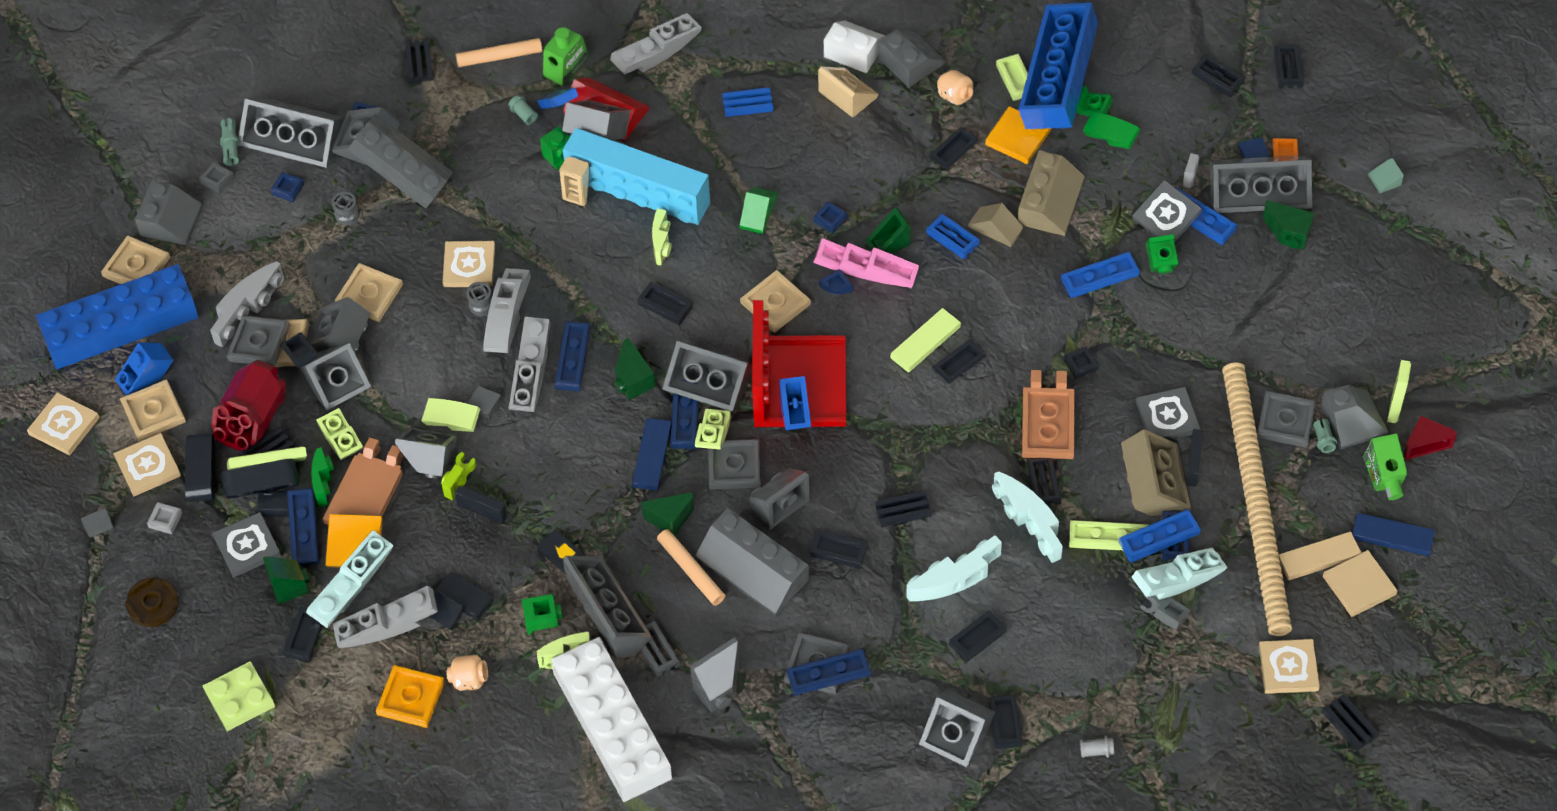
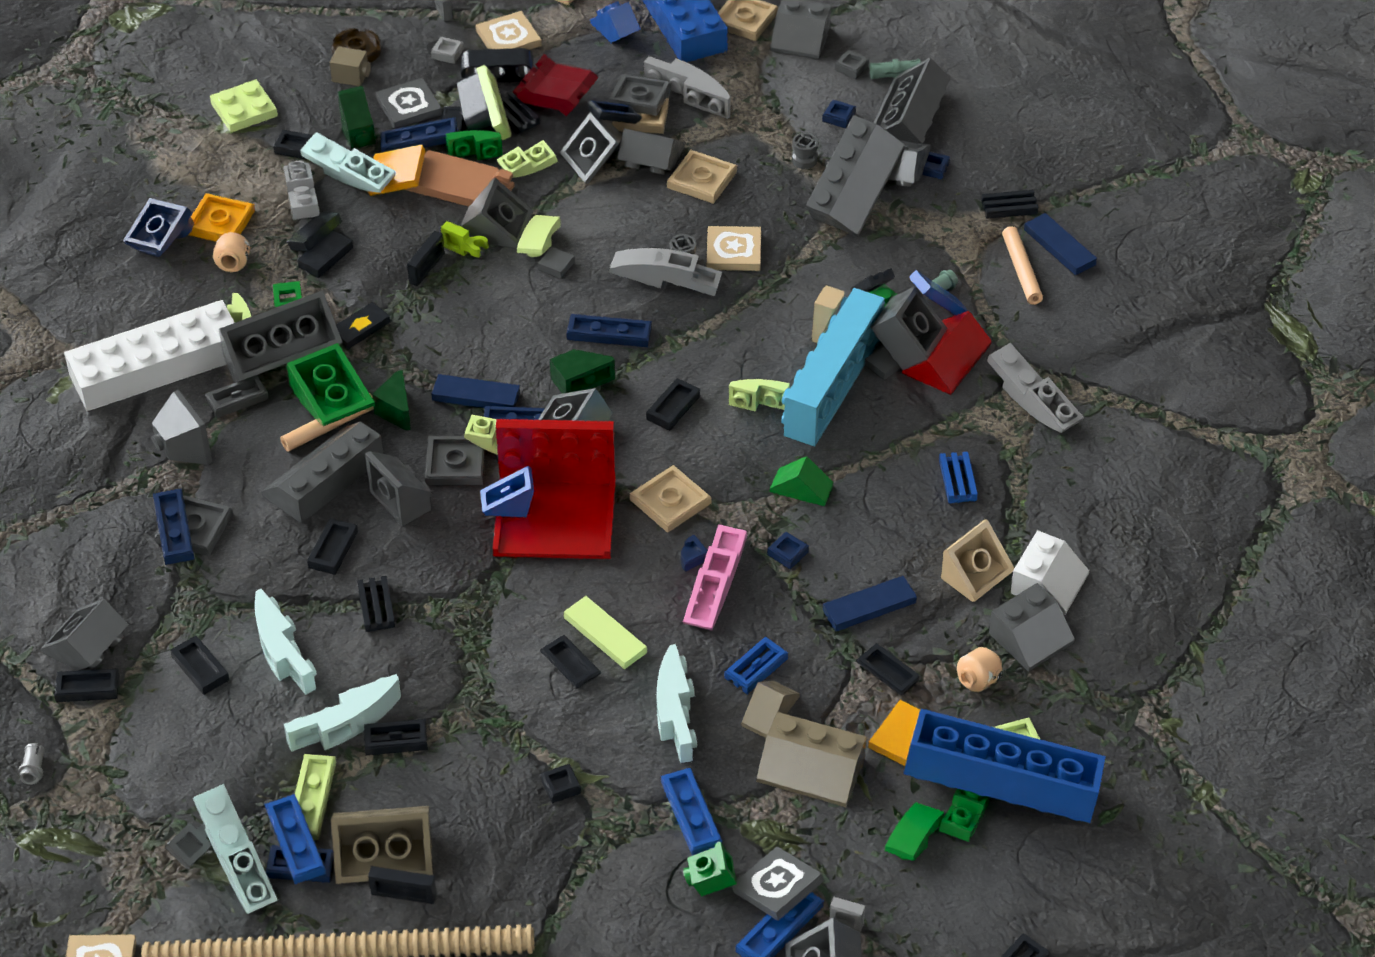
camera: 90 degrees right, 10 degrees down
tan tile [120,379,186,442] -> none
light grey slope [509,317,551,412] -> none
bright green torso [543,27,588,86] -> none
dark green slope [865,207,910,254] -> none
nougat tile [1022,370,1074,459] -> none
dark grey tile [1136,387,1200,440] -> none
none -> dark blue slope [123,198,194,257]
none -> green slope [287,343,375,426]
none -> dark tan brick [330,47,371,86]
none -> light aqua slope [657,644,697,763]
none -> dark blue tile [823,576,917,631]
none -> black tile [850,268,895,292]
none -> dark blue tile [1024,213,1097,276]

